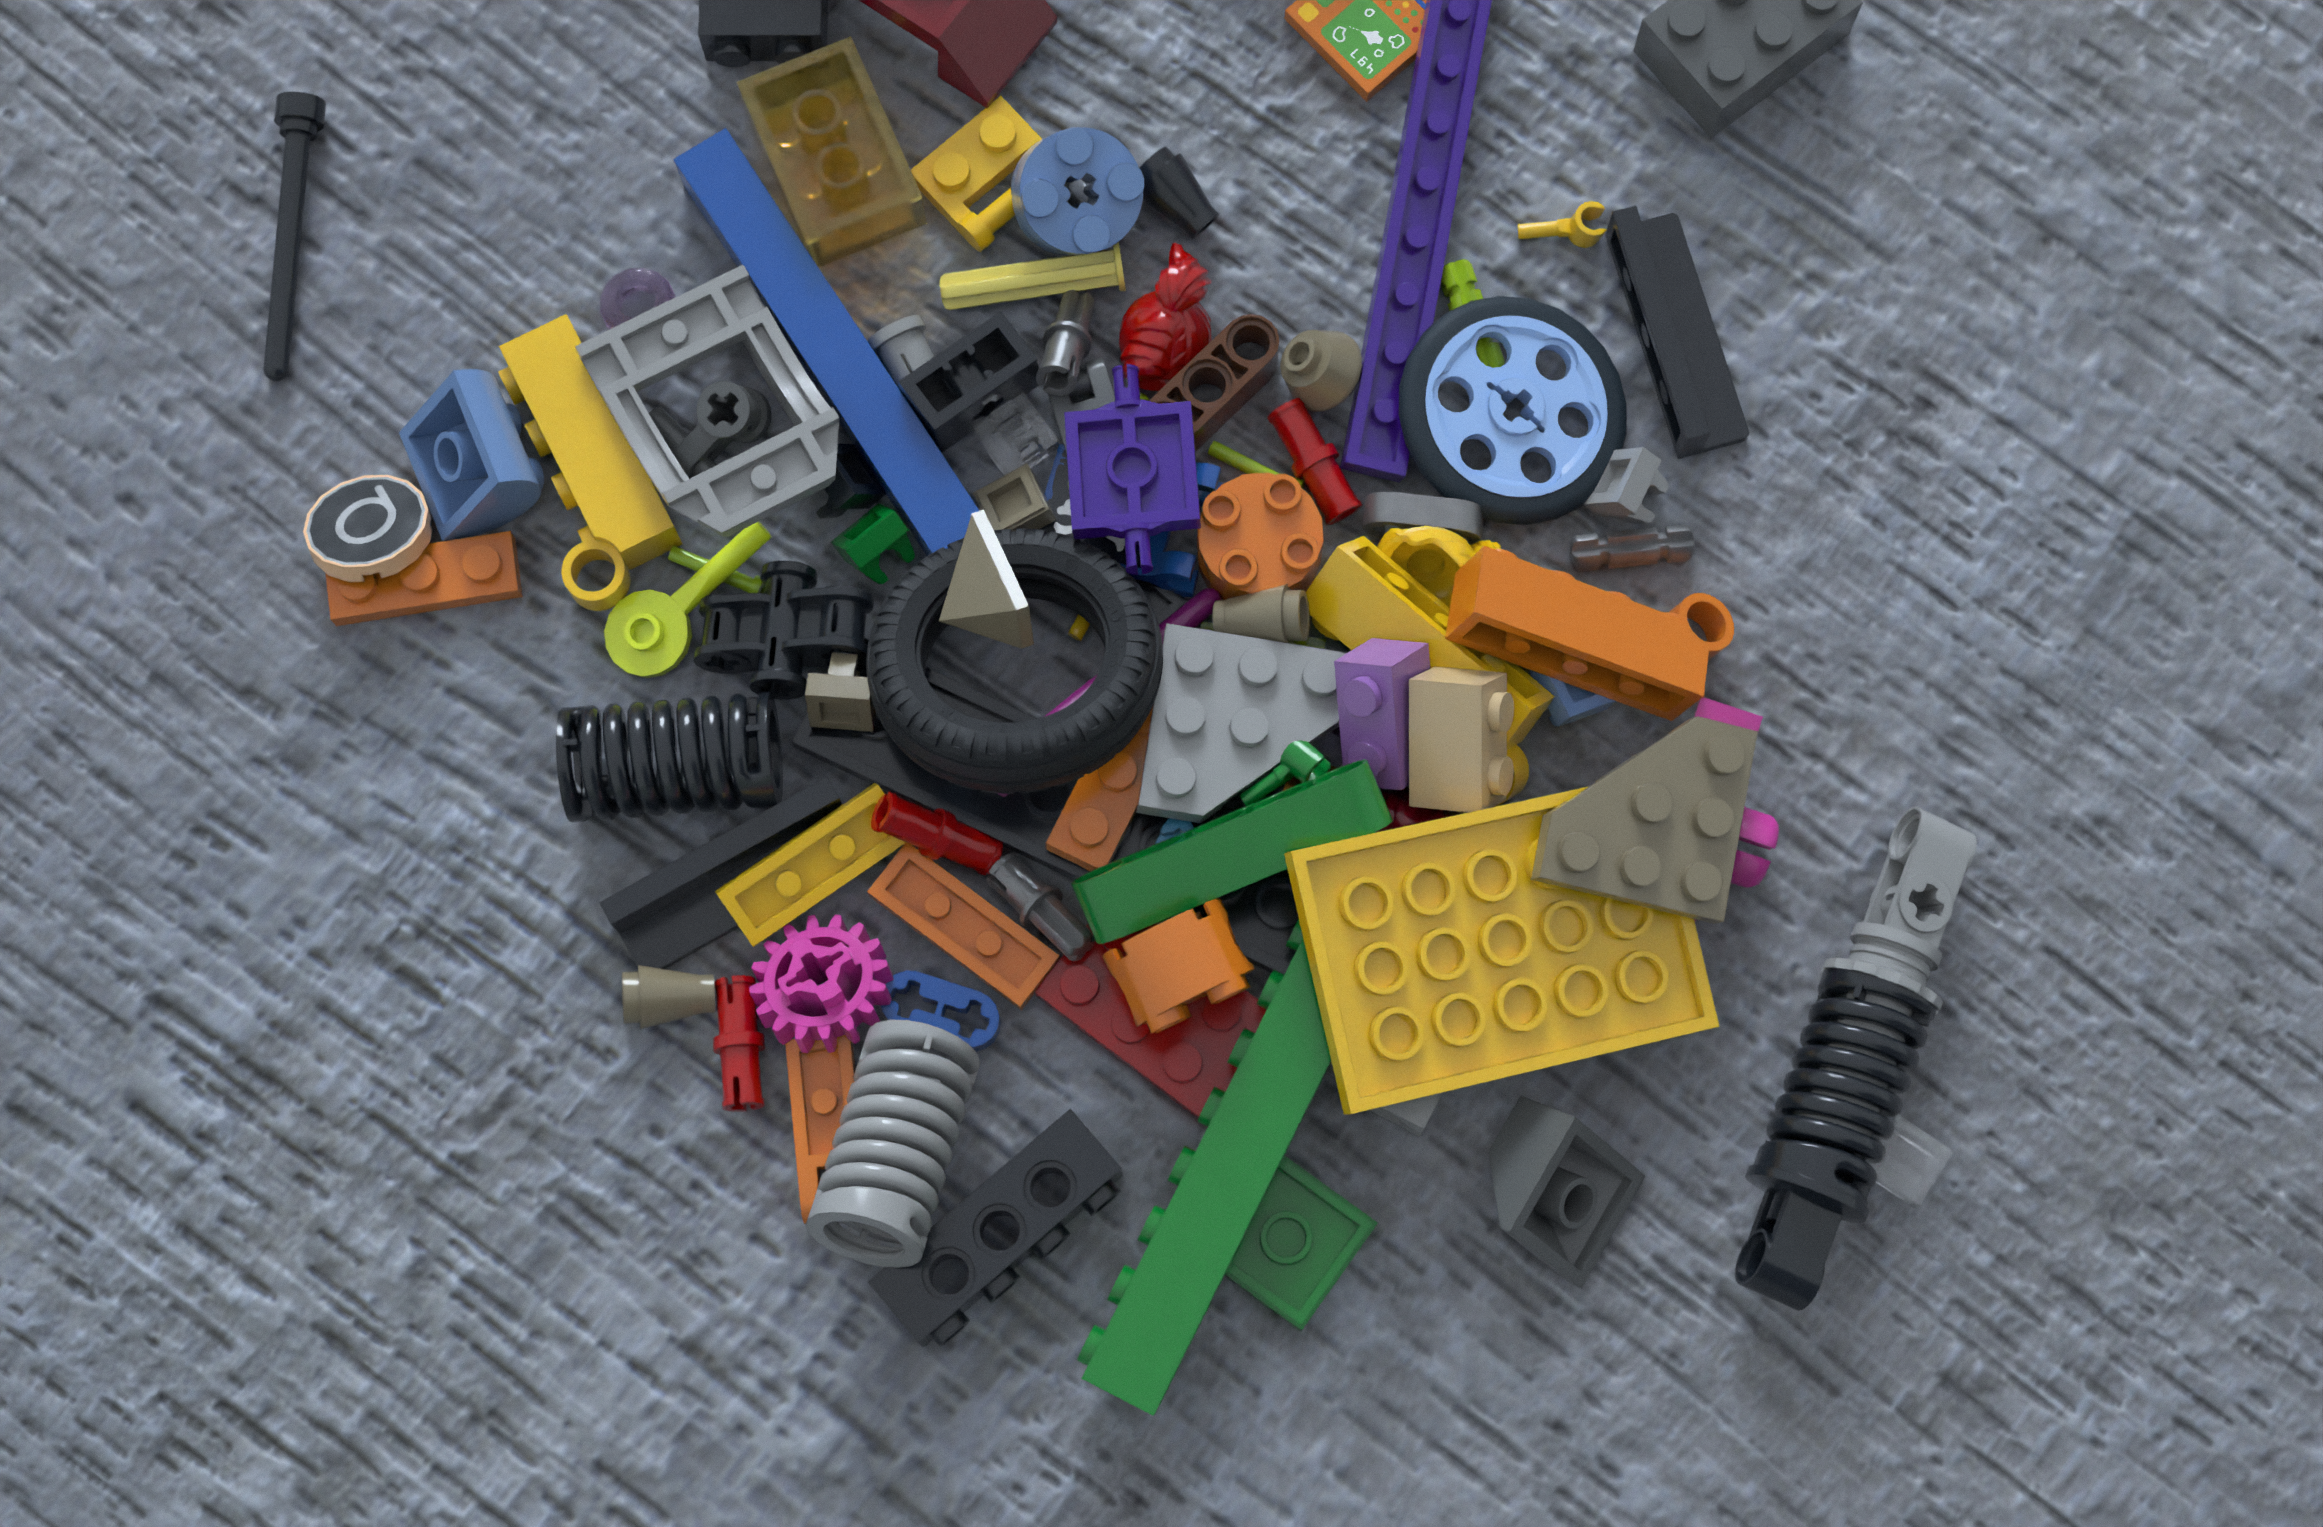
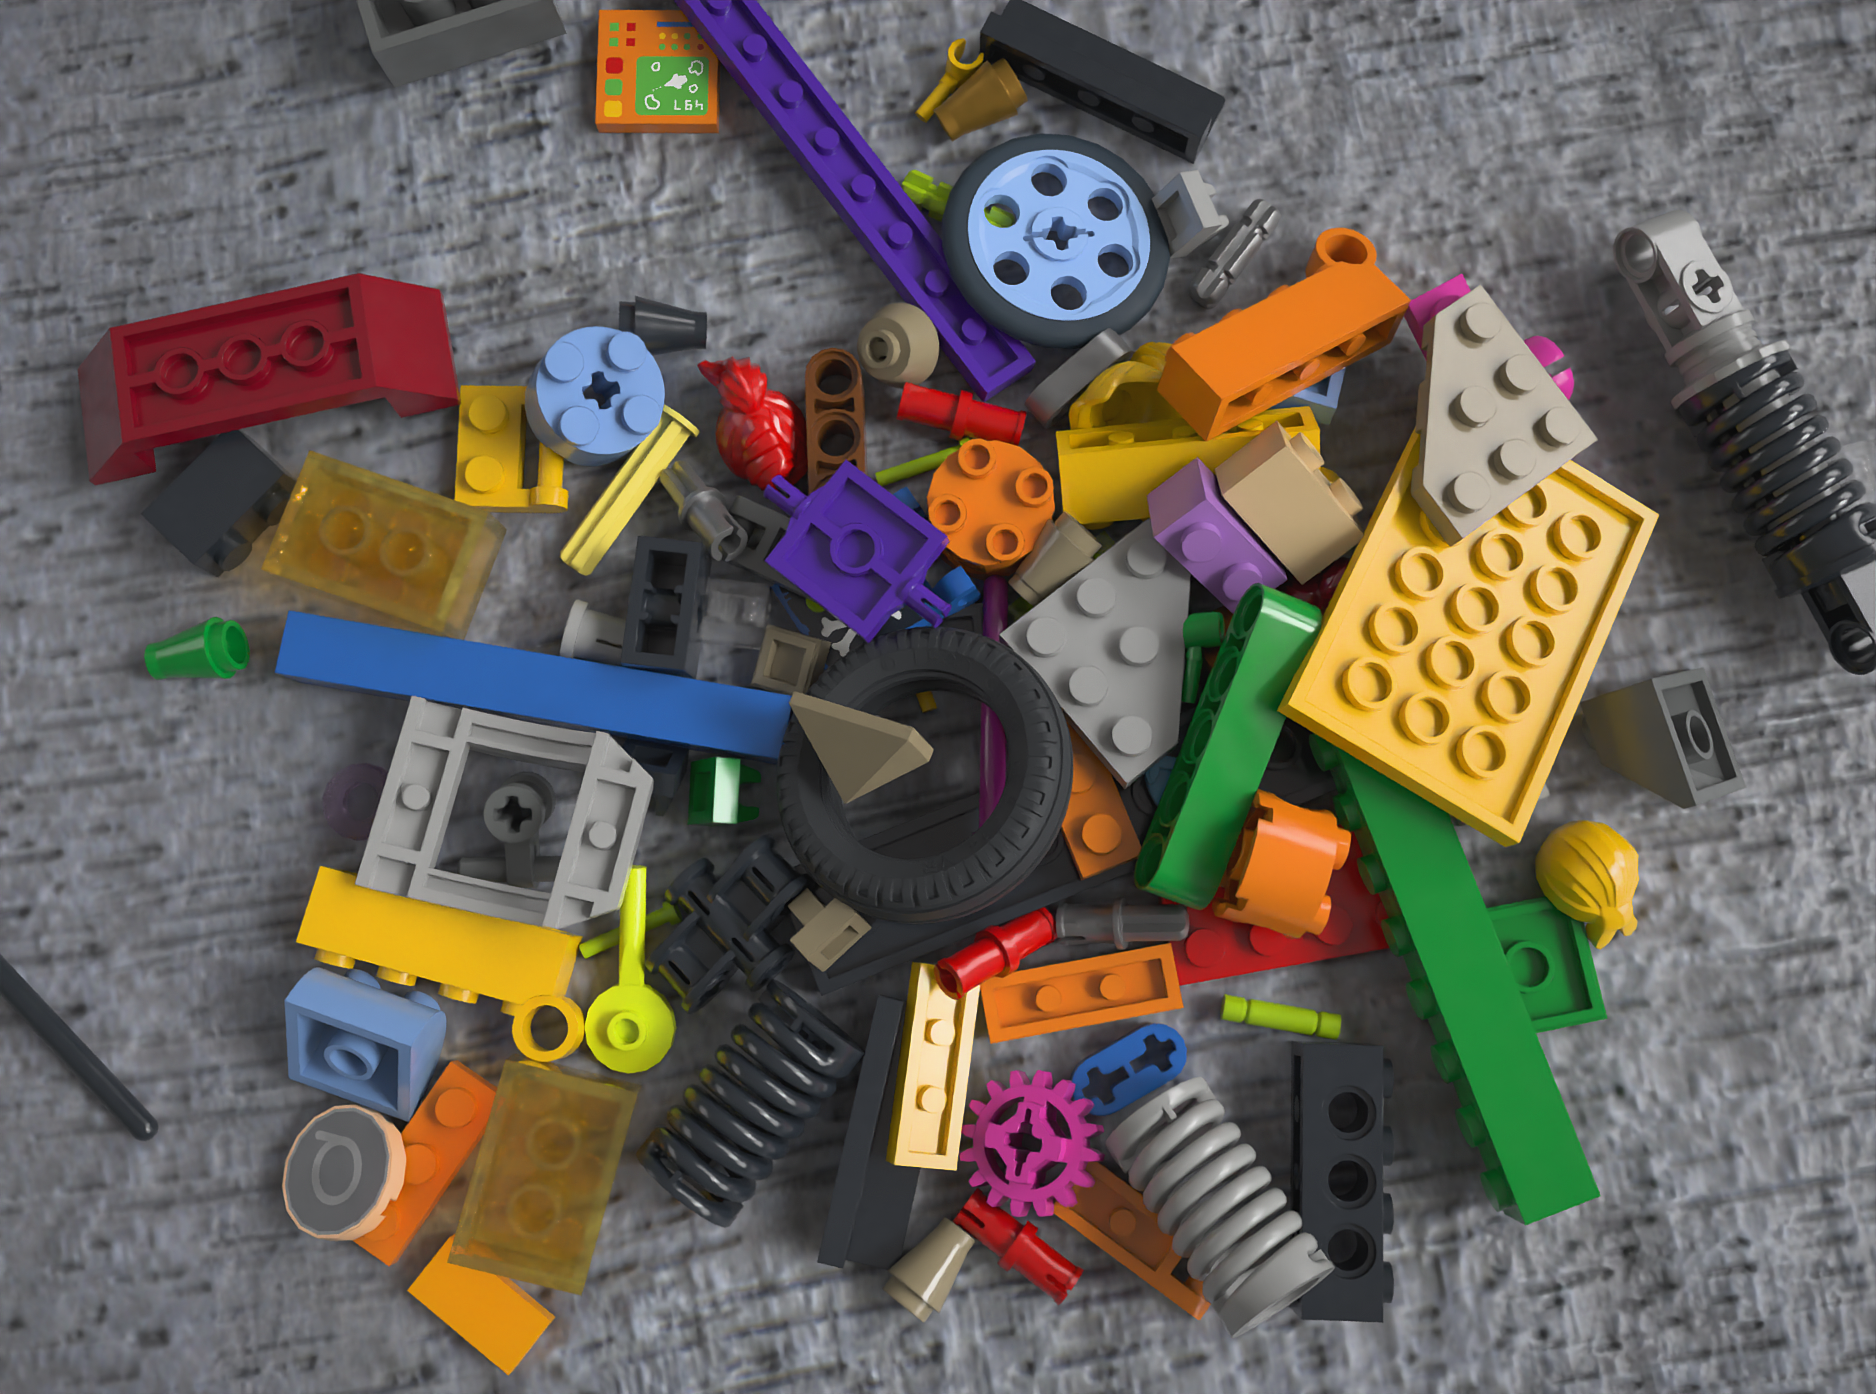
camera: 45 degrees left, 5 degrees up
none -> green cone [144,617,250,680]
none -> light orange tile [407,1234,555,1375]
none -> clear yellow brick [447,1053,642,1296]
none -> pearl gold cone [933,58,1028,142]
none -> lime wheel [1220,994,1341,1040]
none -> yellow piece [1535,820,1639,950]

